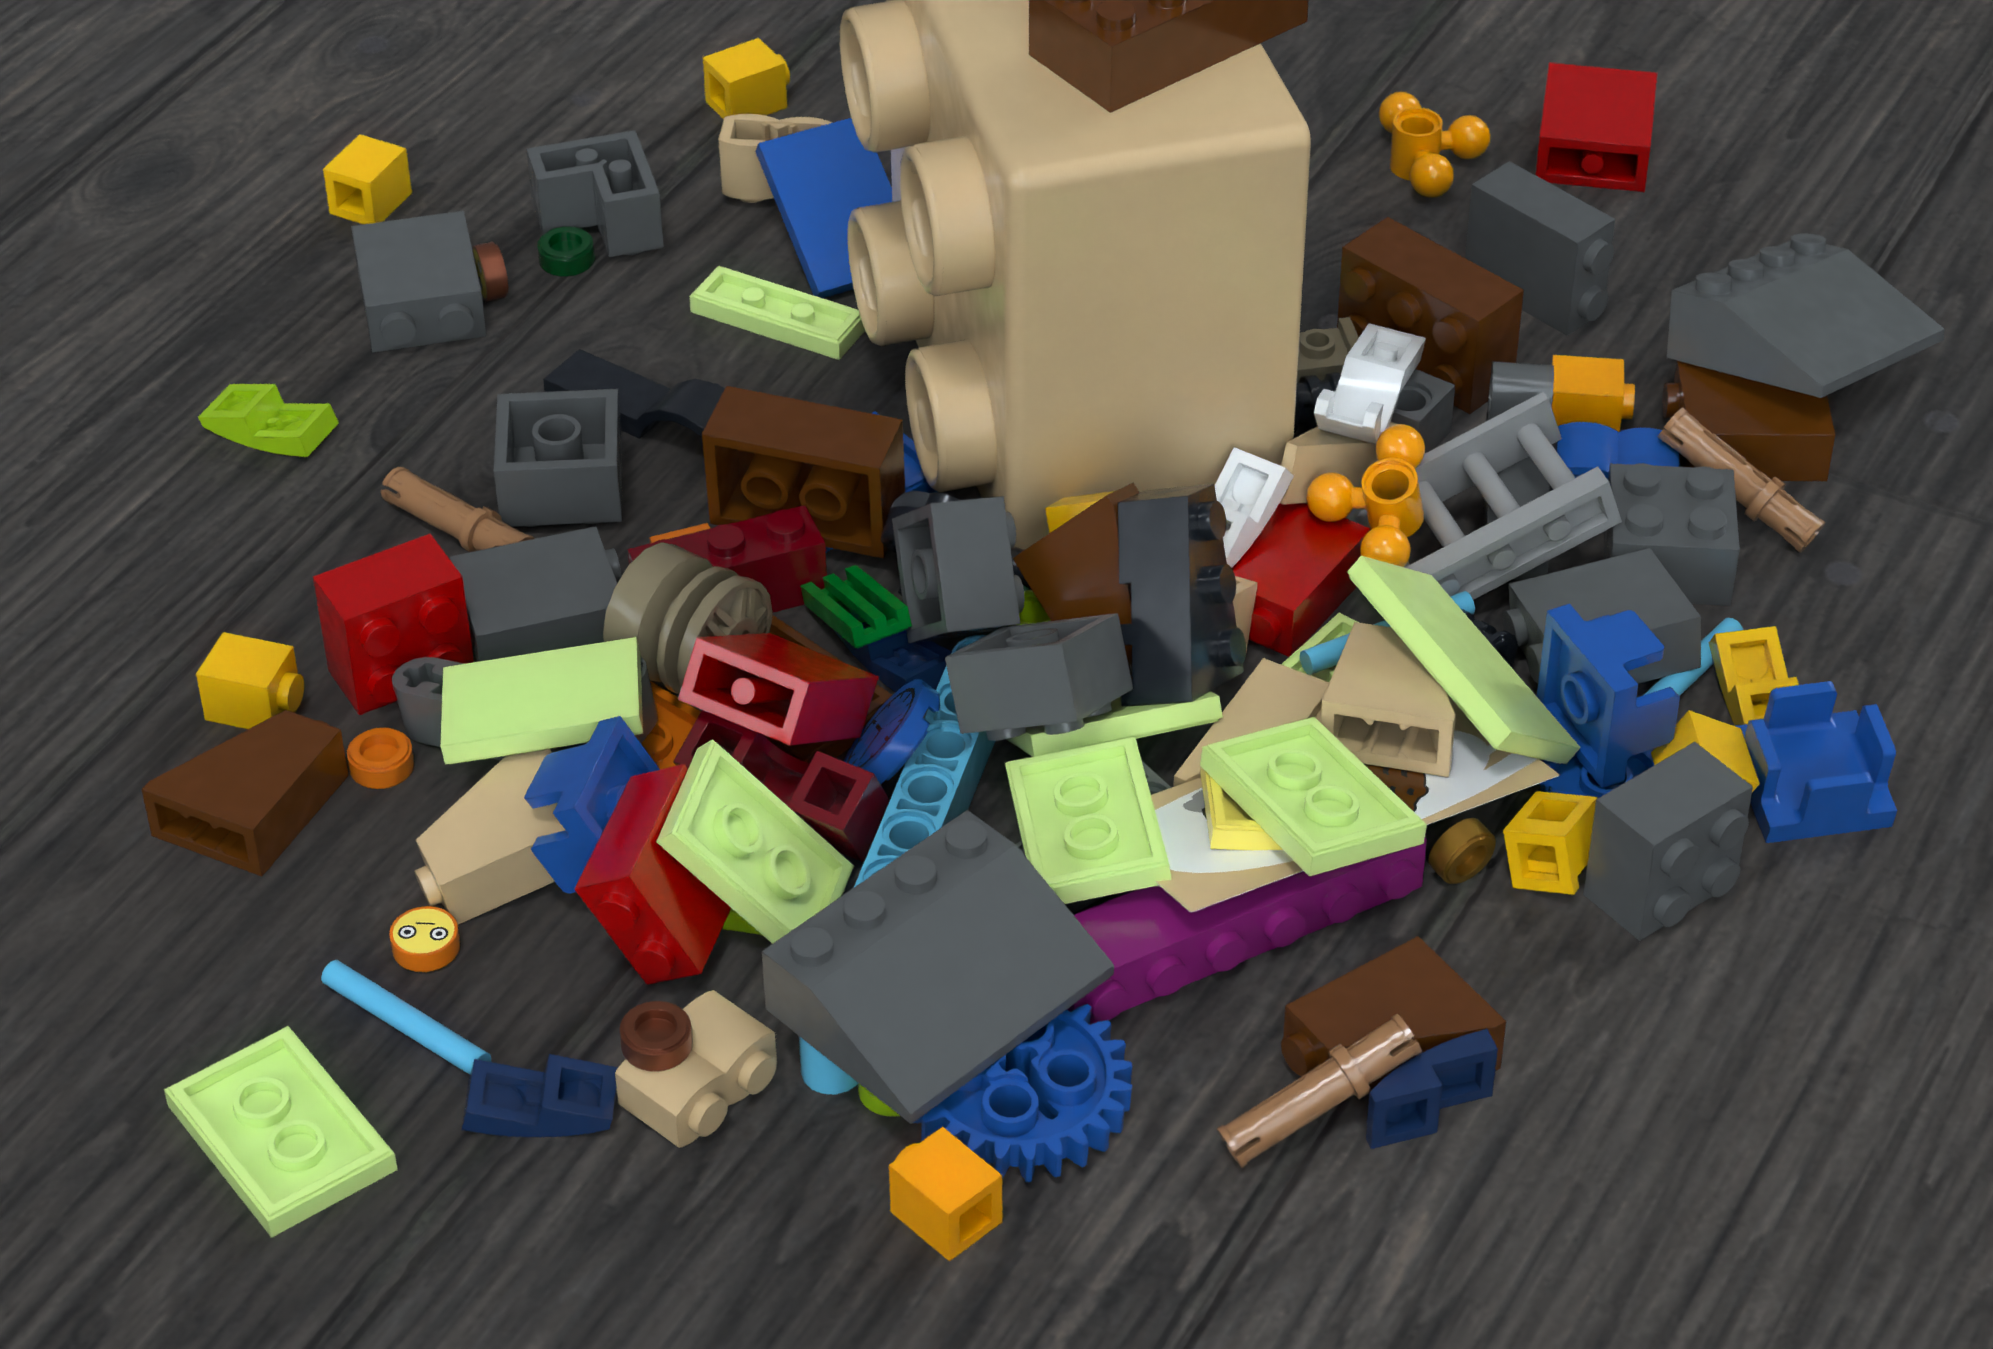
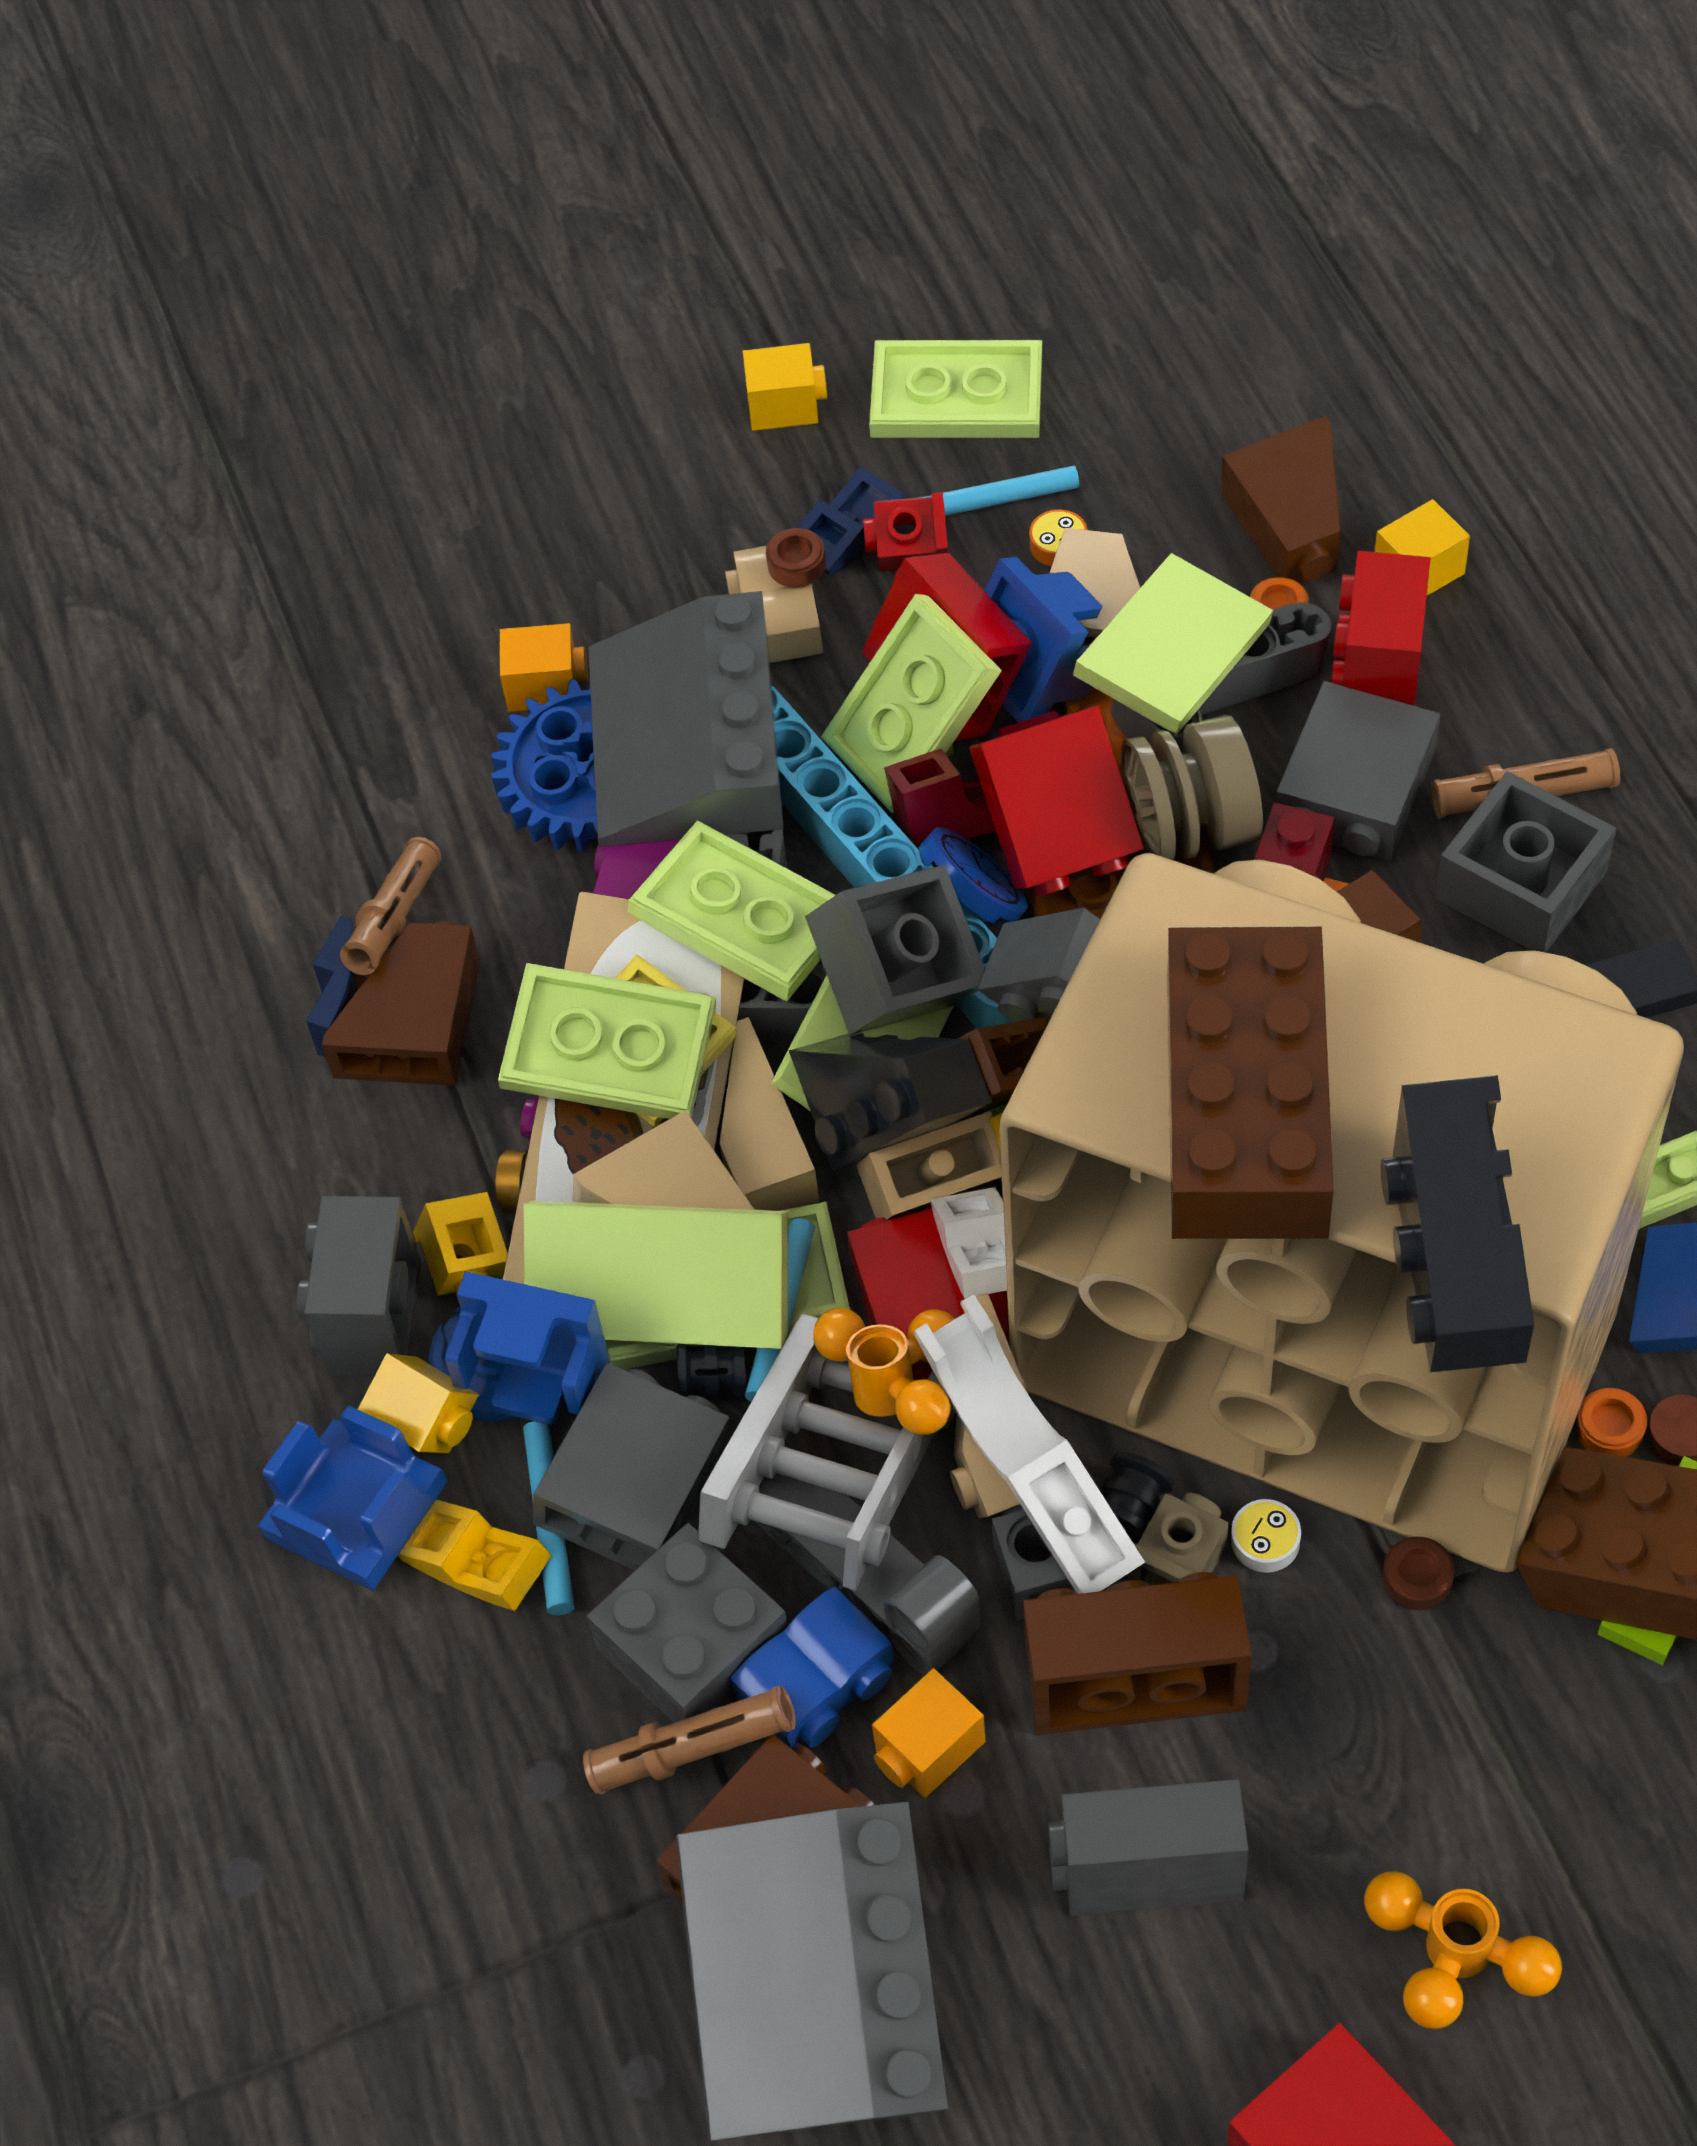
camera: 135 degrees right, 15 degrees up
none -> yellow brick [743,343,827,431]
none -> red brick [863,492,948,572]

